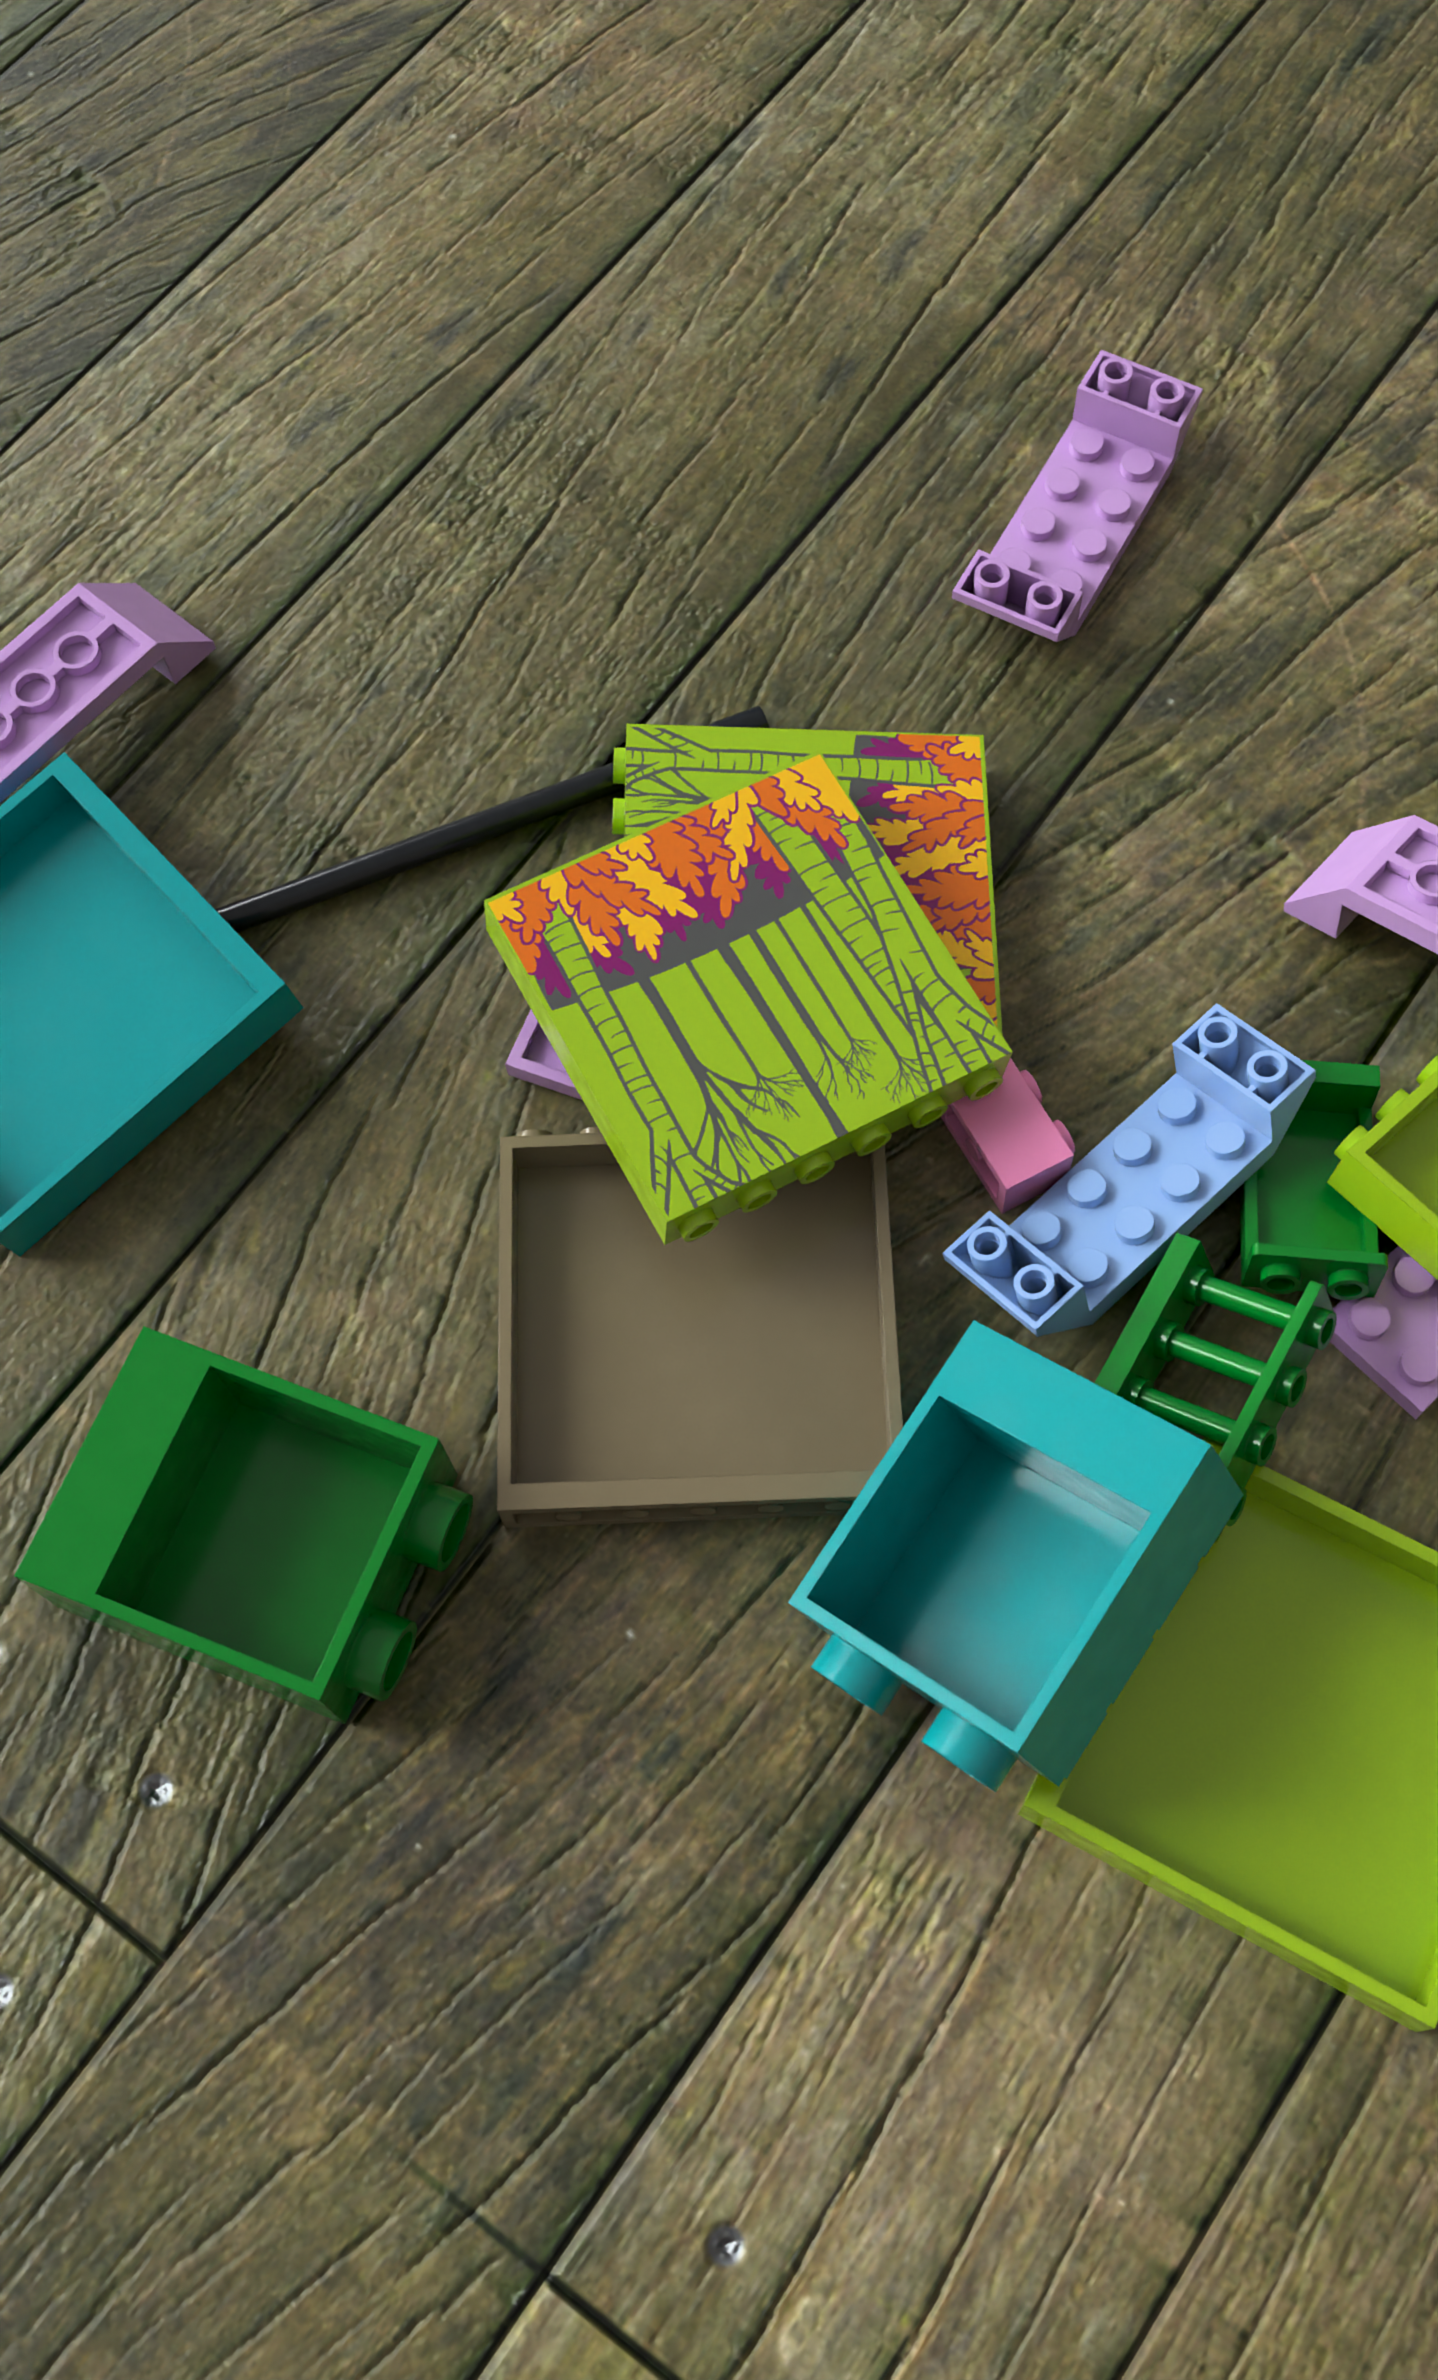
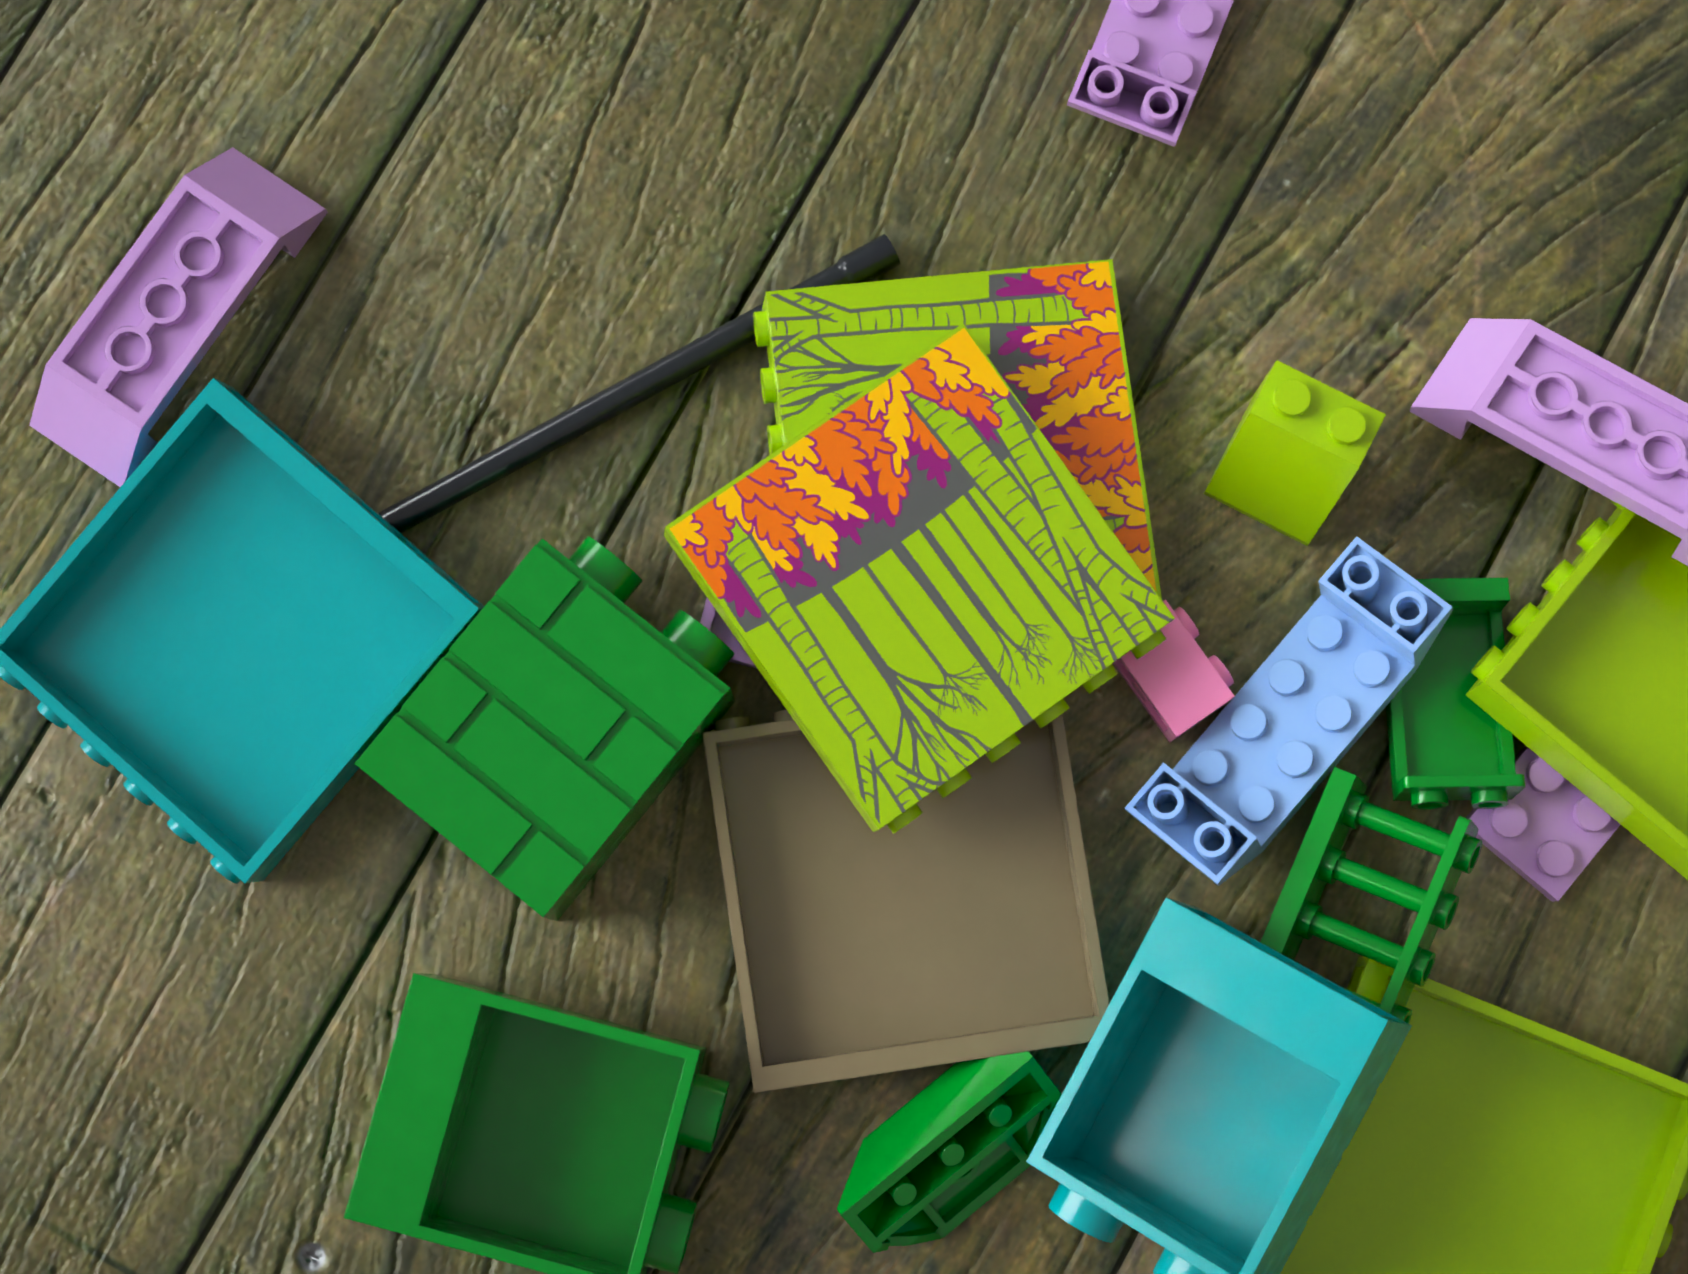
camera: 10 degrees left, 15 degrees up
none -> green brick [354,536,735,921]
none -> green wedge [837,1051,1062,1253]
none -> lime slope [1203,360,1386,546]

